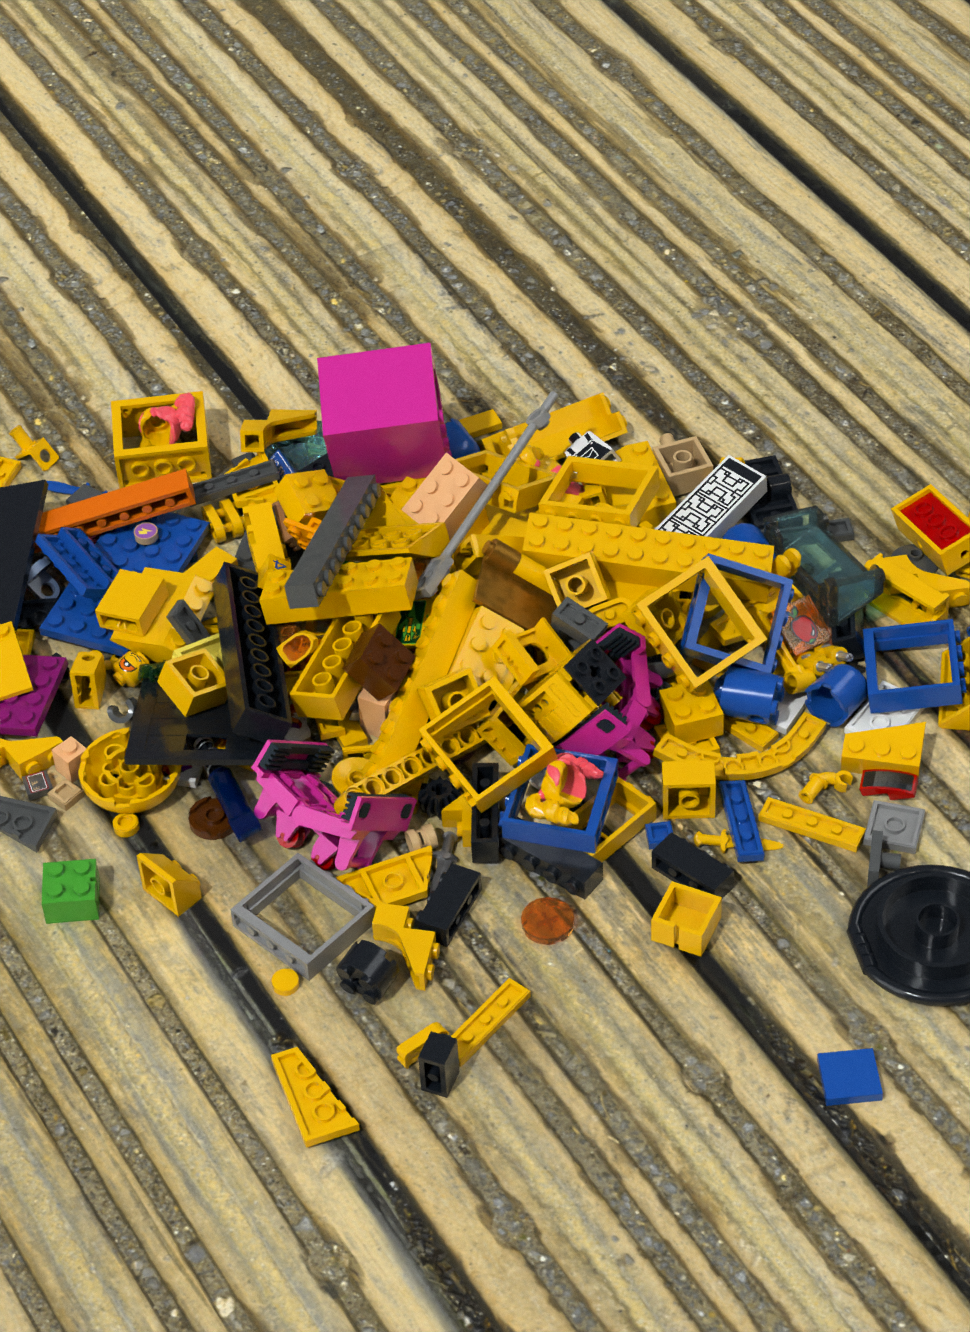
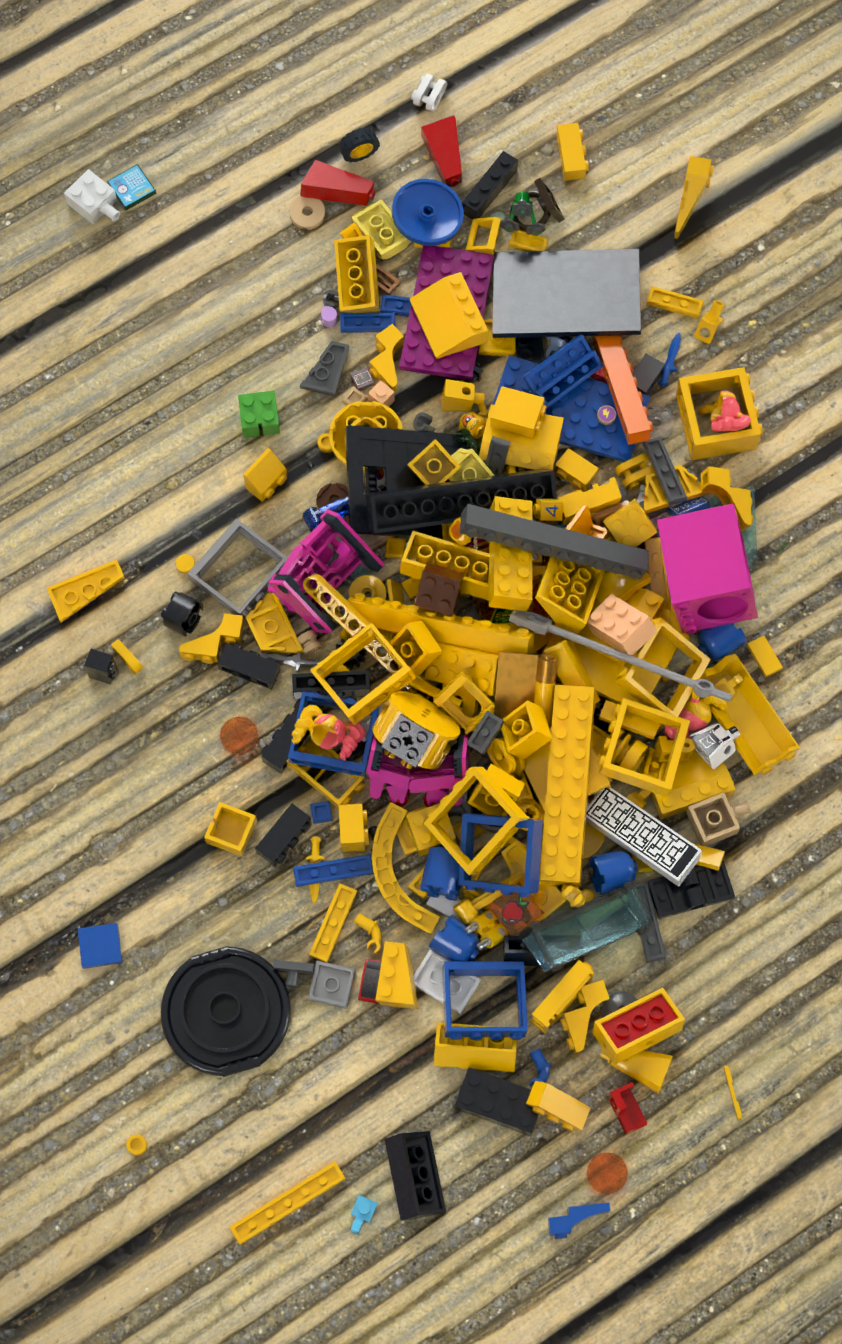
camera: 85 degrees right, 25 degrees up
yellow tile [451,978,531,1067] -> none

